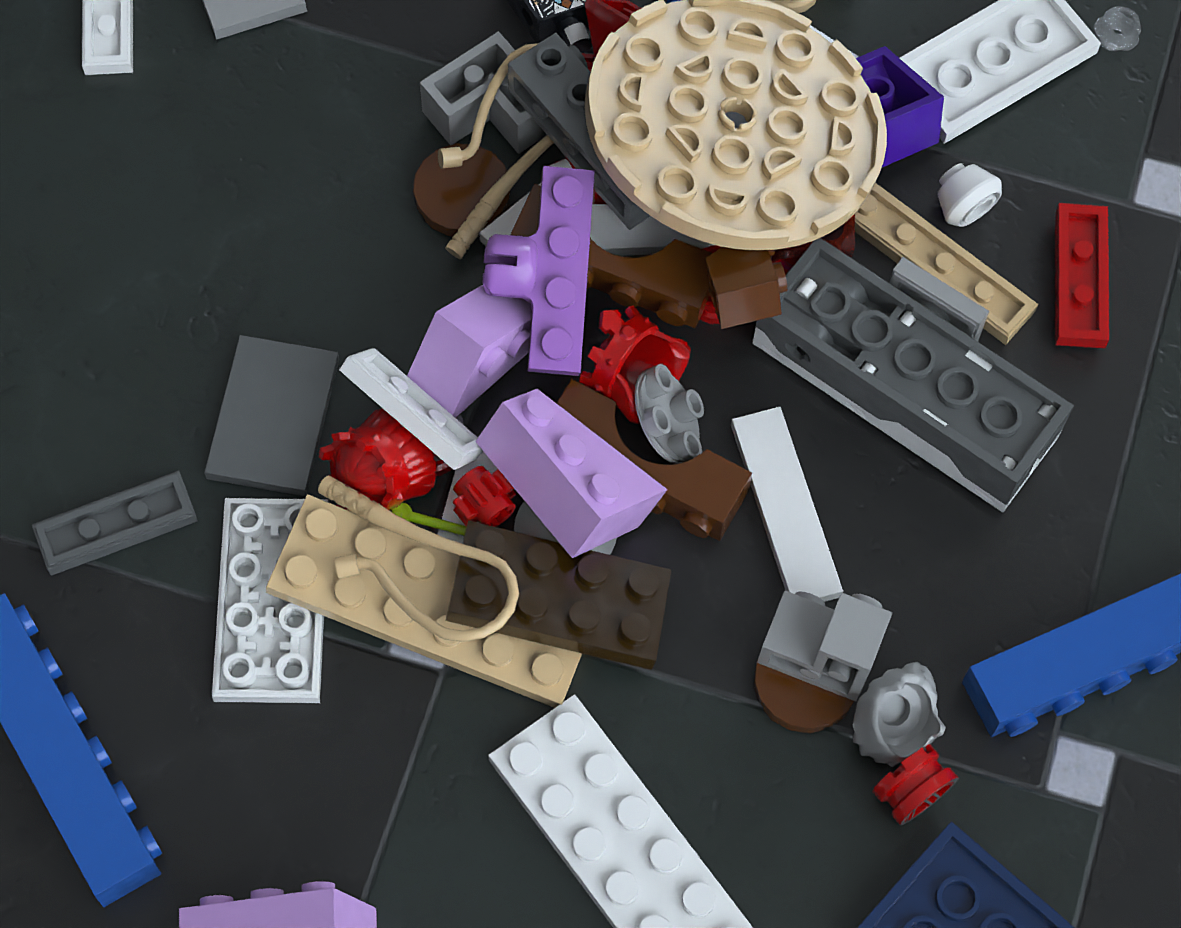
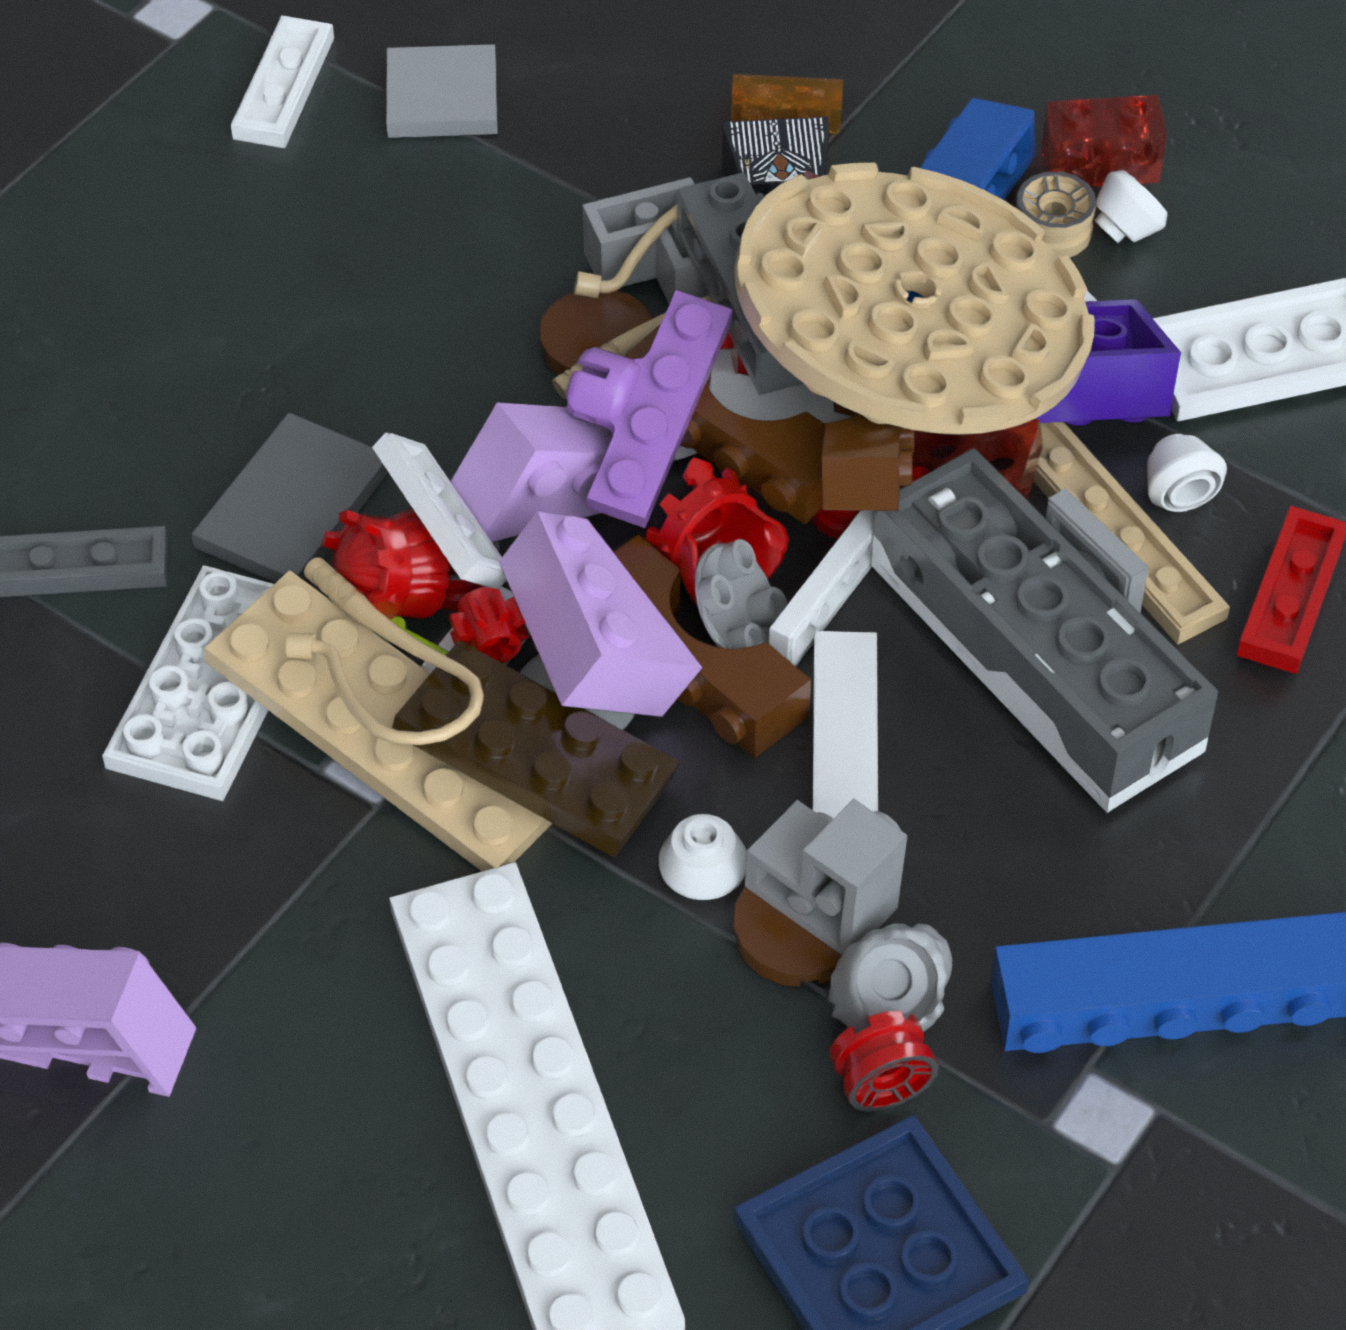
camera: 20 degrees right, 15 degrees down
none -> white cone [659,814,747,900]
none -> white tile [769,510,875,666]

